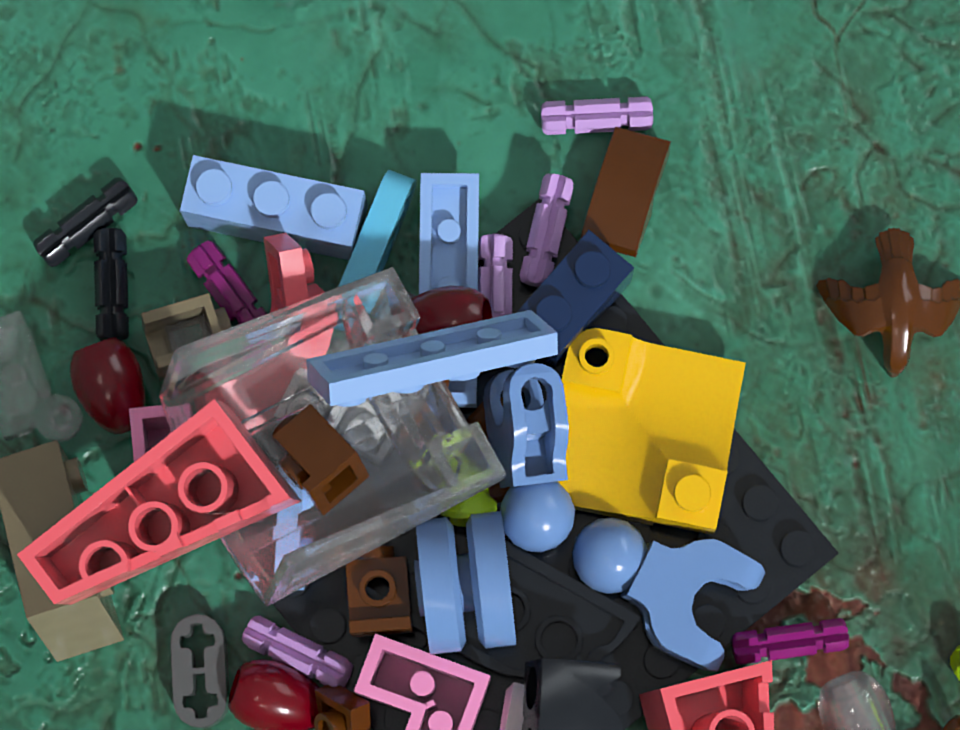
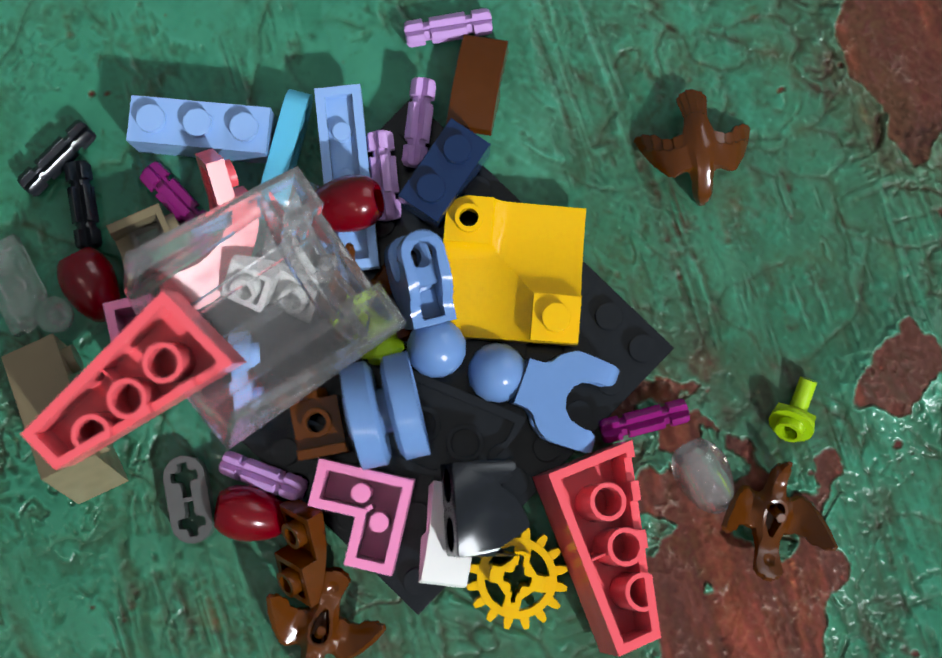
camera: 10 degrees left, 5 degrees up
reddish brown brick [272,404,370,516] -> none
light blue plate [306,310,558,407] -> none

